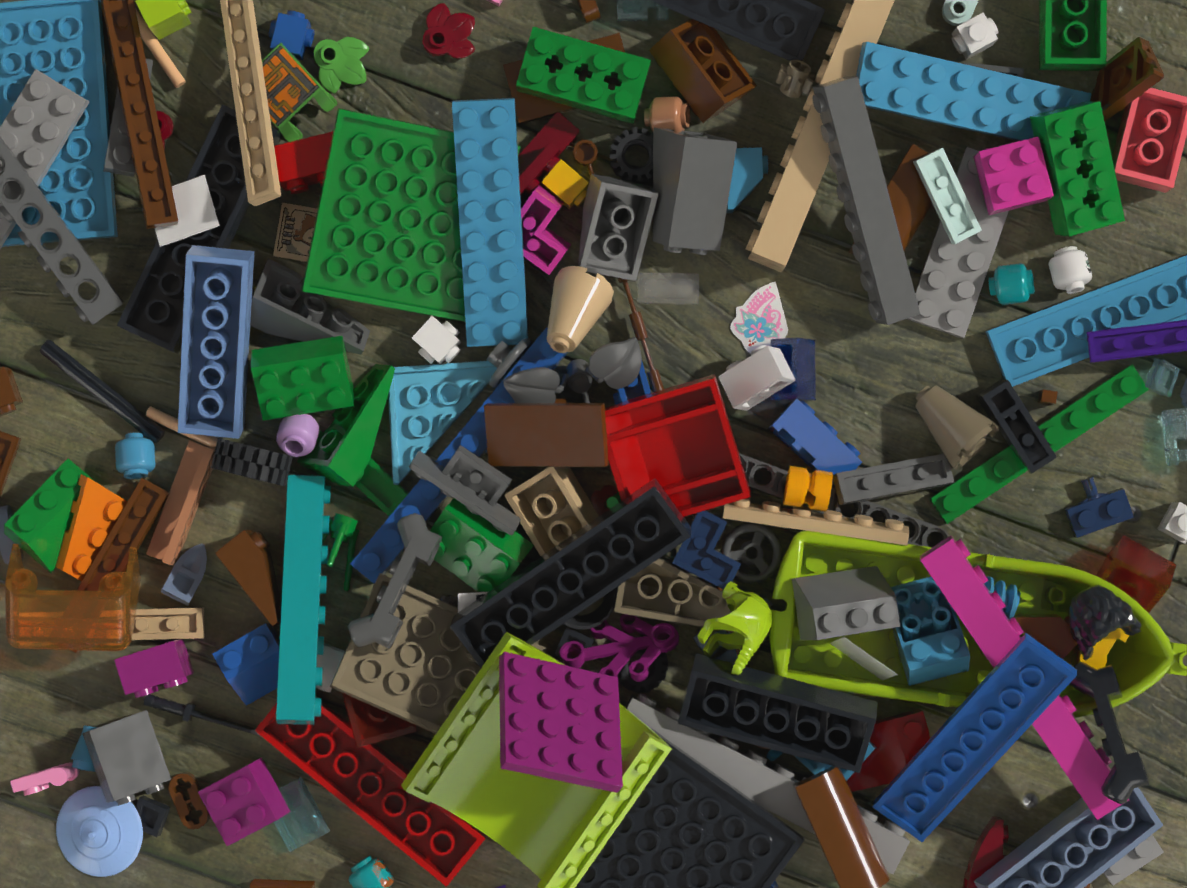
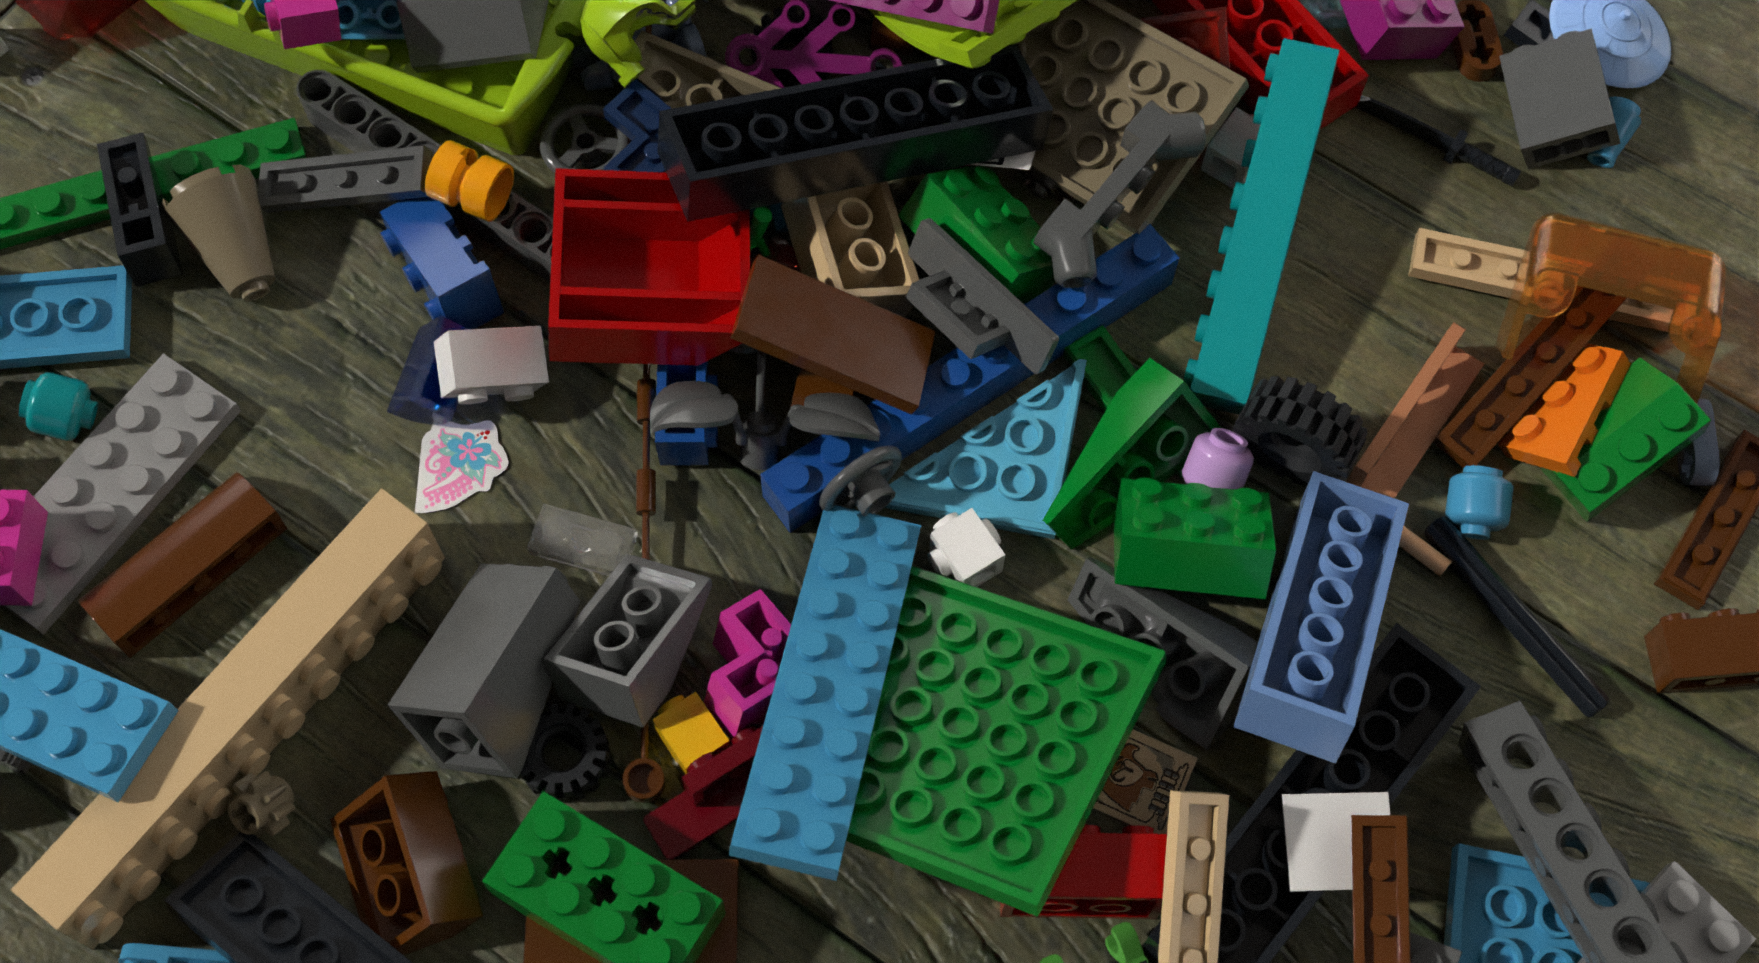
camera: 165 degrees left, 20 degrees down
bright pink plate [10,762,79,796] -> none
magenta brick [114,639,194,698] -> none
sand blue plate [161,543,207,606] -> none
blue slope [212,622,280,706] -> none
reddish brown slope [215,530,282,626] -> none
green plant [322,513,359,591] -> none
tan cone [546,266,614,353] -> none
nougat head [644,96,690,133] -> none
tan plate [723,498,909,546] -> none
dark azure slope [726,147,768,213] -> none
dark grey brick [813,76,920,325] -> none
light aqua plate [913,148,982,244] -> none
reddish brown piece [1038,389,1058,405] -> none
dark blue plate [1064,476,1134,538] -> none

